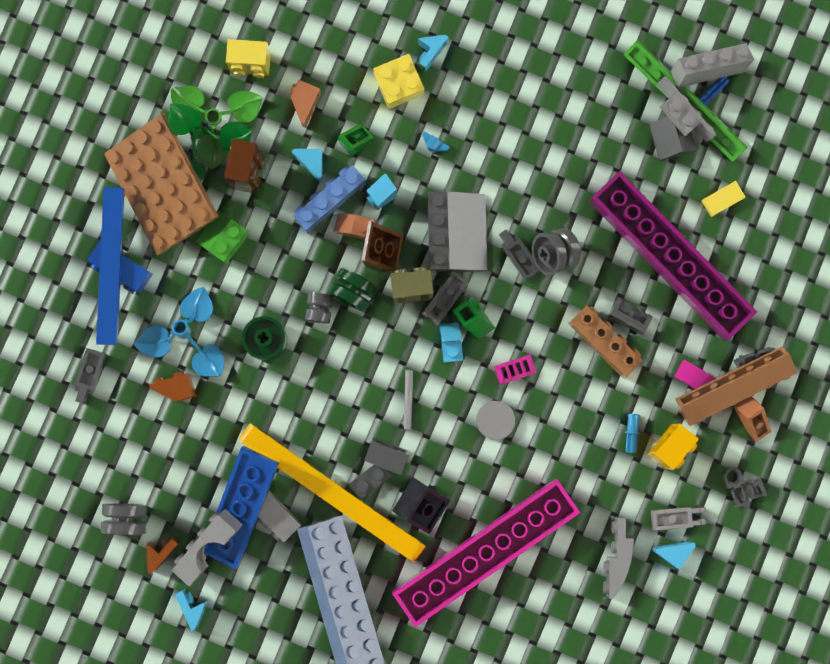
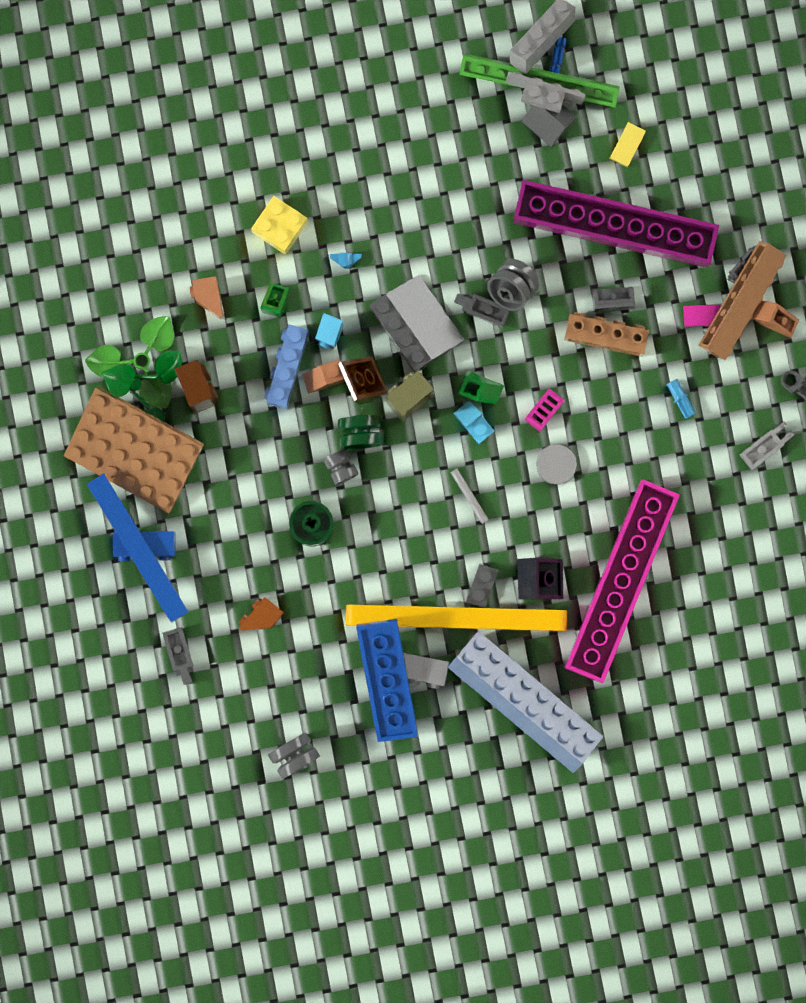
camera: 25 degrees left, 0 degrees up
dark azure plant [134,287,224,377] -> none
dark orange slope [146,537,181,574] -> none
light grey arch [171,509,243,586] -> none
medium azure slope [175,589,208,631] -> none
bright green slope [195,211,250,265] -> none
light yellow brick [226,39,271,78] -> none
medium azure slope [291,149,323,182] -> none
dark grey hinge [364,437,410,475] -> none
medium azure slope [418,35,448,72] -> none
dark grey plate [422,271,469,326] -> none
light grey slope [603,517,634,599] -> none
yellow brick [648,424,699,470] -> none
medium azure slope [652,541,696,569] -> none

